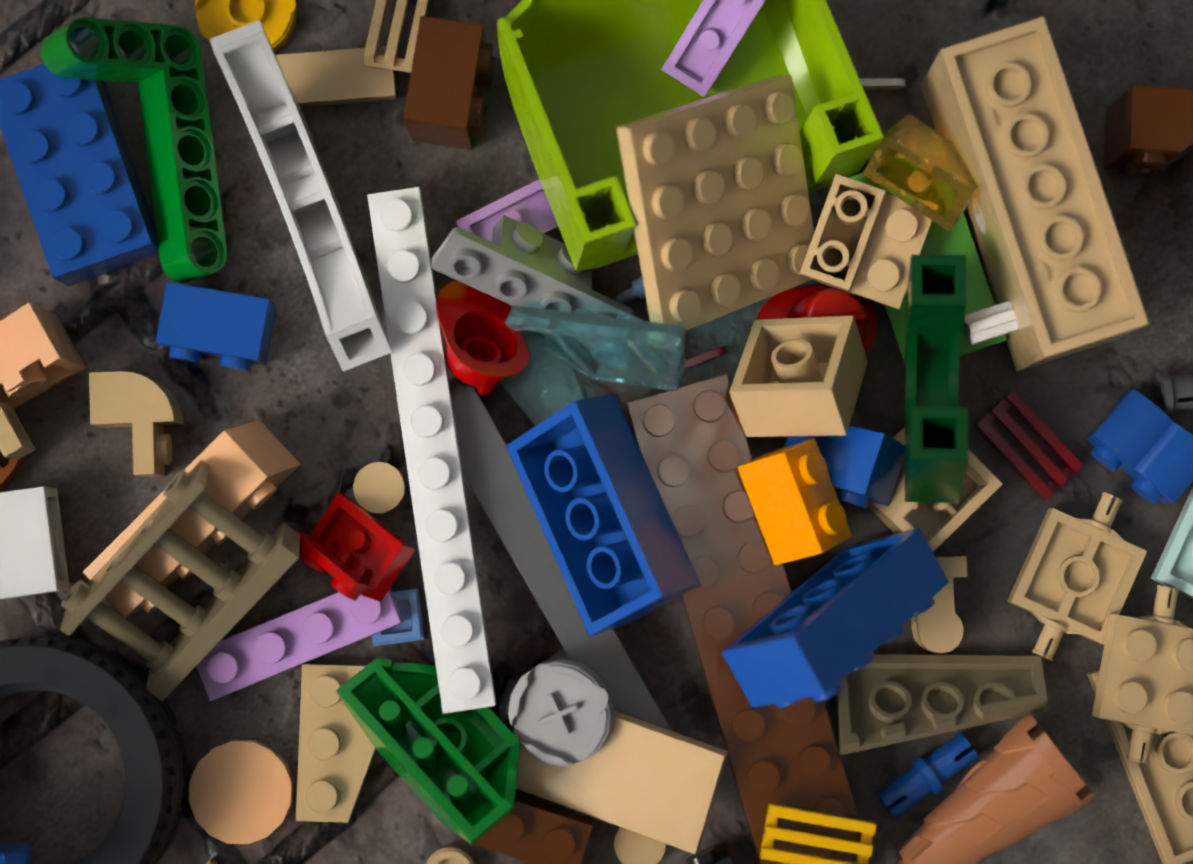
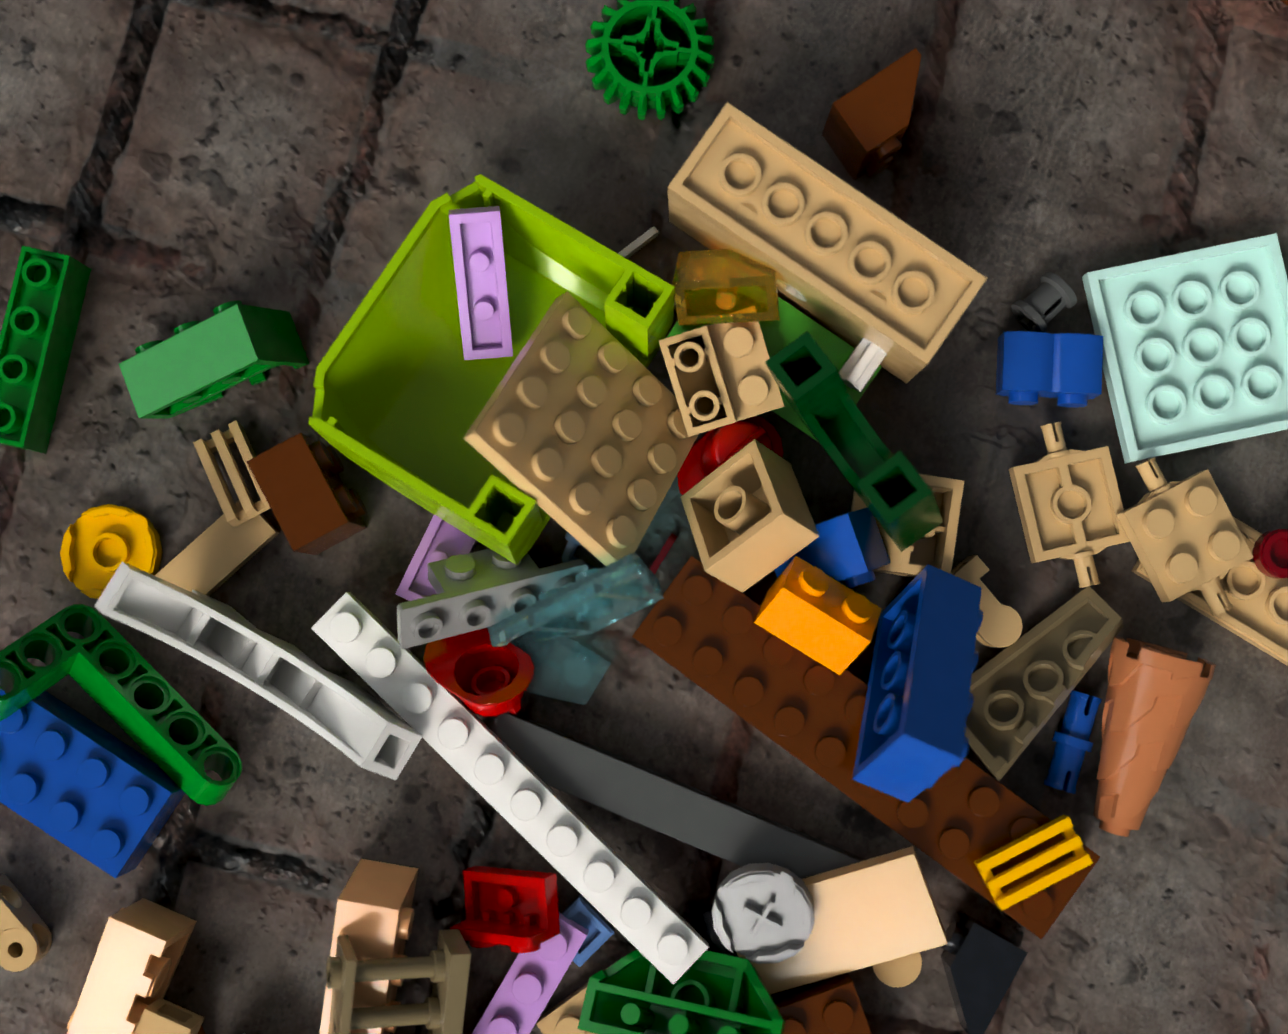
camera: 30 degrees left, 0 degrees up
tan brick [89,371,184,477] -> none
blue brick [155,282,277,372] -> none
tan tile [353,462,406,514] -> none
blue brick [506,394,701,637] -> none
dark red tile [973,390,1084,501] -> none

